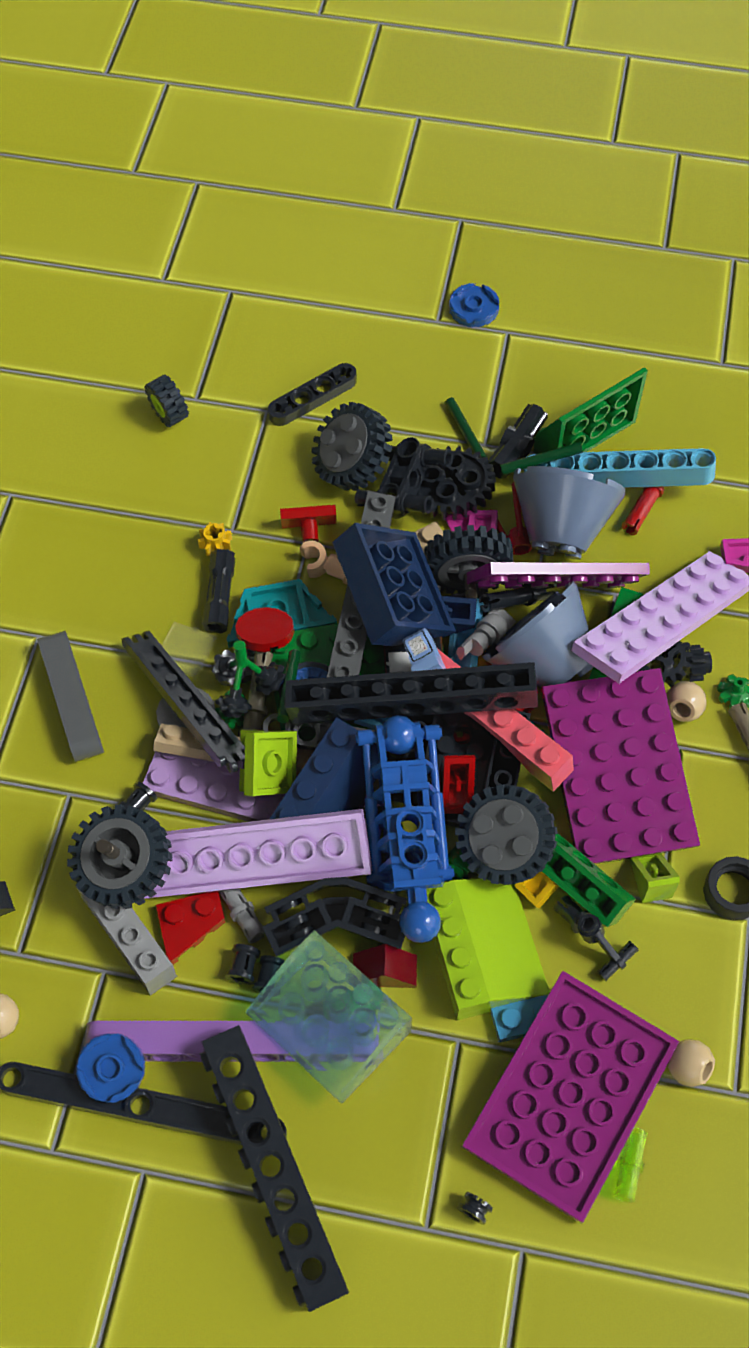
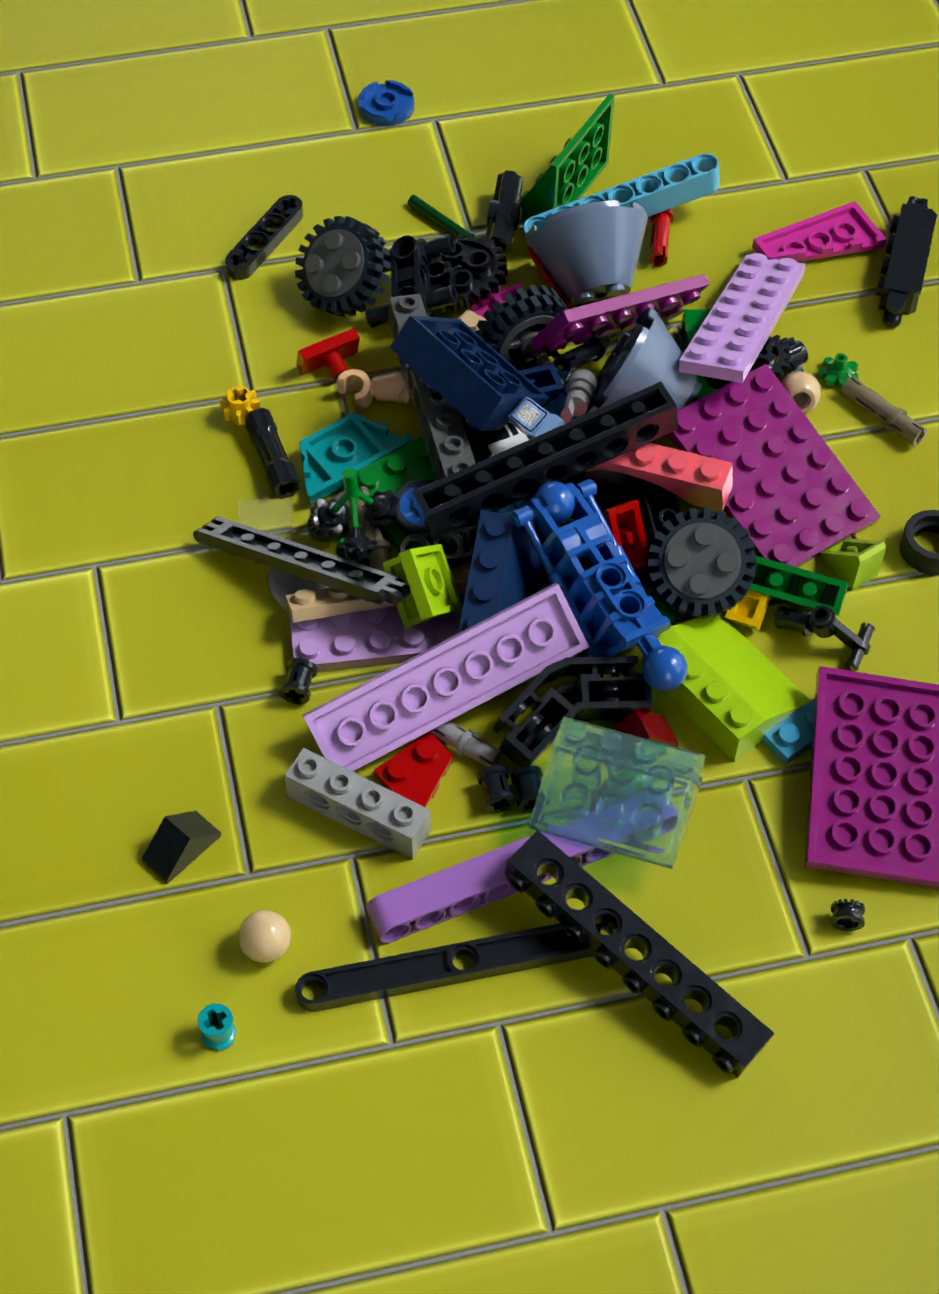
camera: 25 degrees left, 5 degrees down
dark grey beam [37,631,104,762] -> none
wheel [67,804,173,909] -> none
blue tile [76,1033,145,1102] -> none
black wheel [144,374,189,427] -> none
red tile [235,607,294,652] -> none
dark green bar [277,649,300,723] -> none
dark green bar [500,442,583,475] -> none

